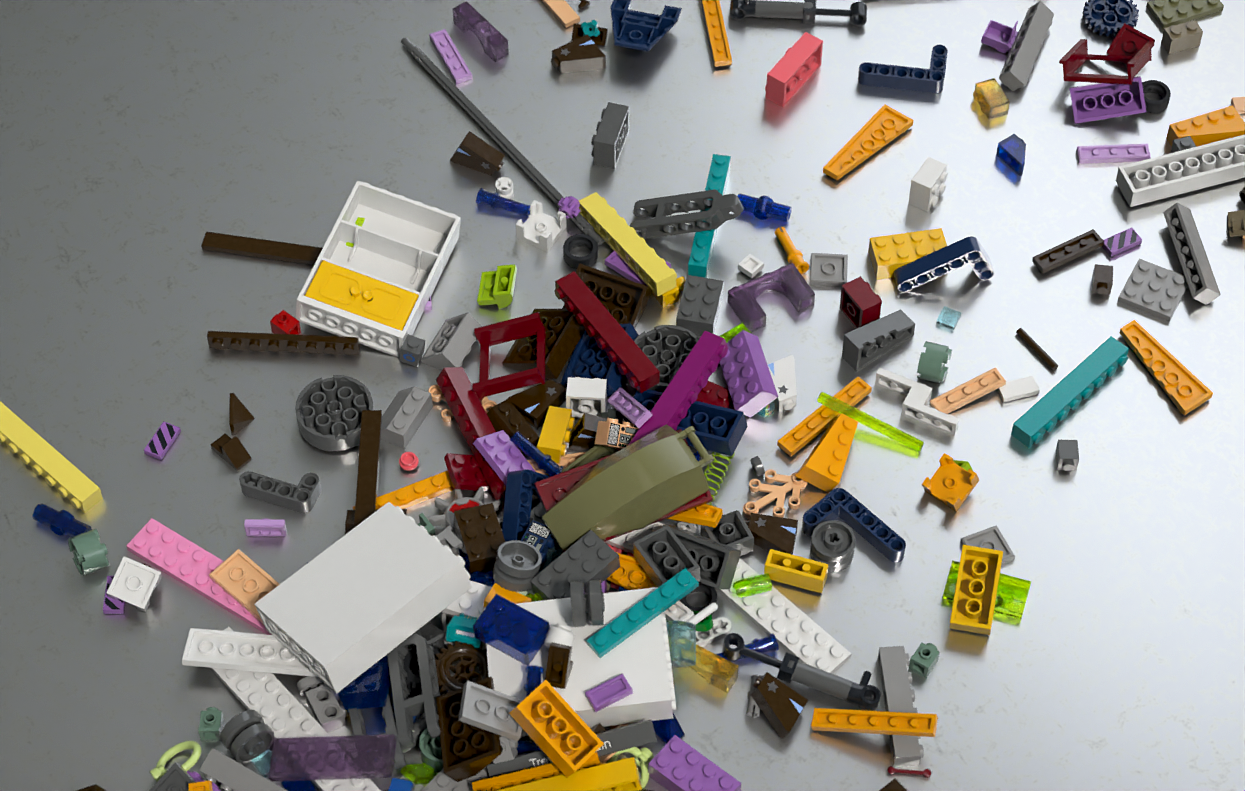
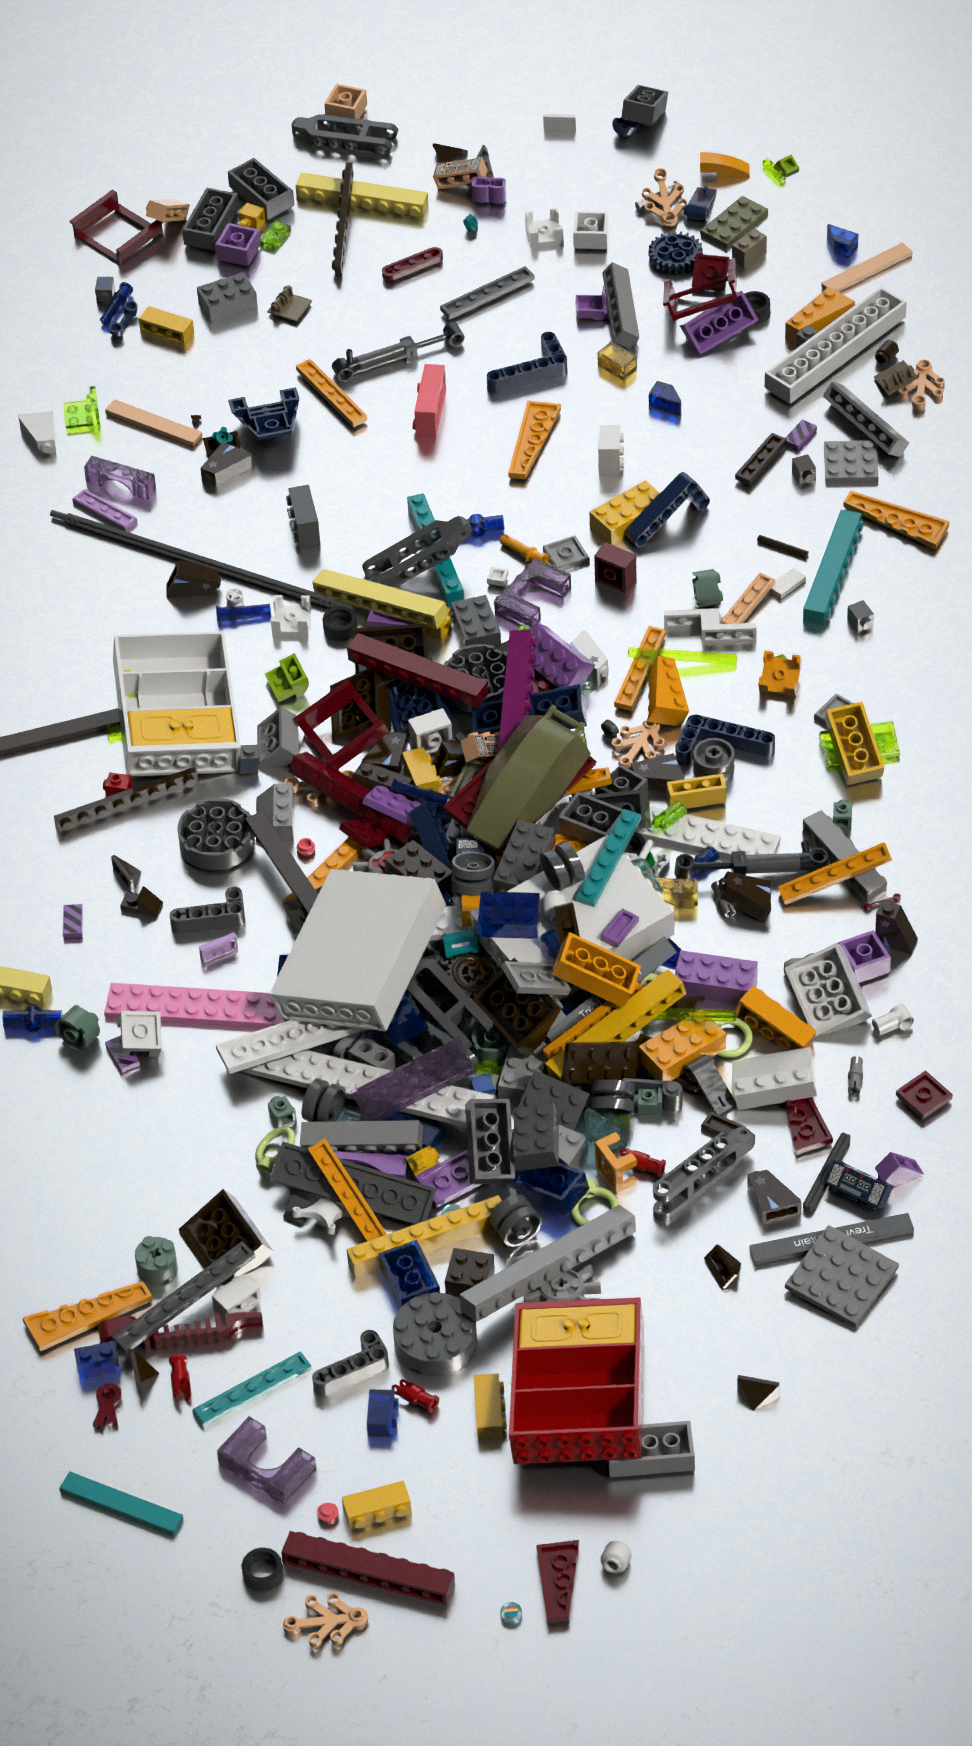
camera: 25 degrees left, 5 degrees down
light nougat tile [209,549,280,625] -> none
medium lavender gear [558,196,581,219] -> none
lavender tile [607,387,652,428] -> none
dark grey wedge [842,309,915,372] -> none
clear light blue tile [937,306,962,330] -> none
lavender tile [1076,143,1151,164] -> none

